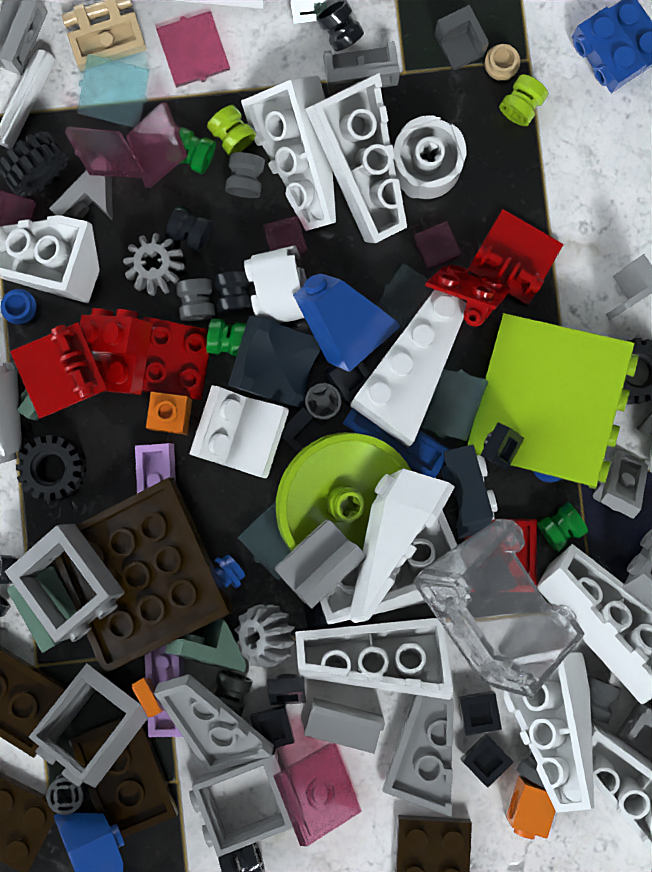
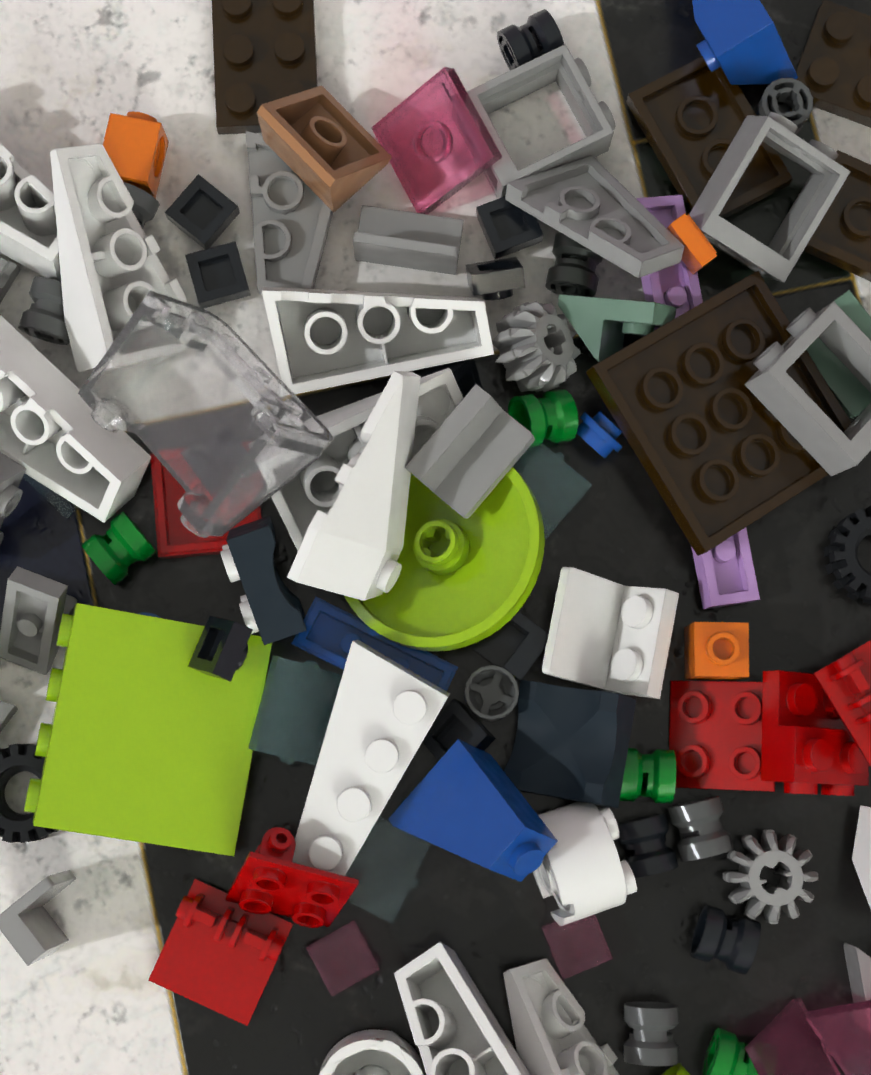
camera: 170 degrees right, 5 degrees down
none -> medium nougat slope [257,85,392,212]
none -> green wheel [507,389,579,448]

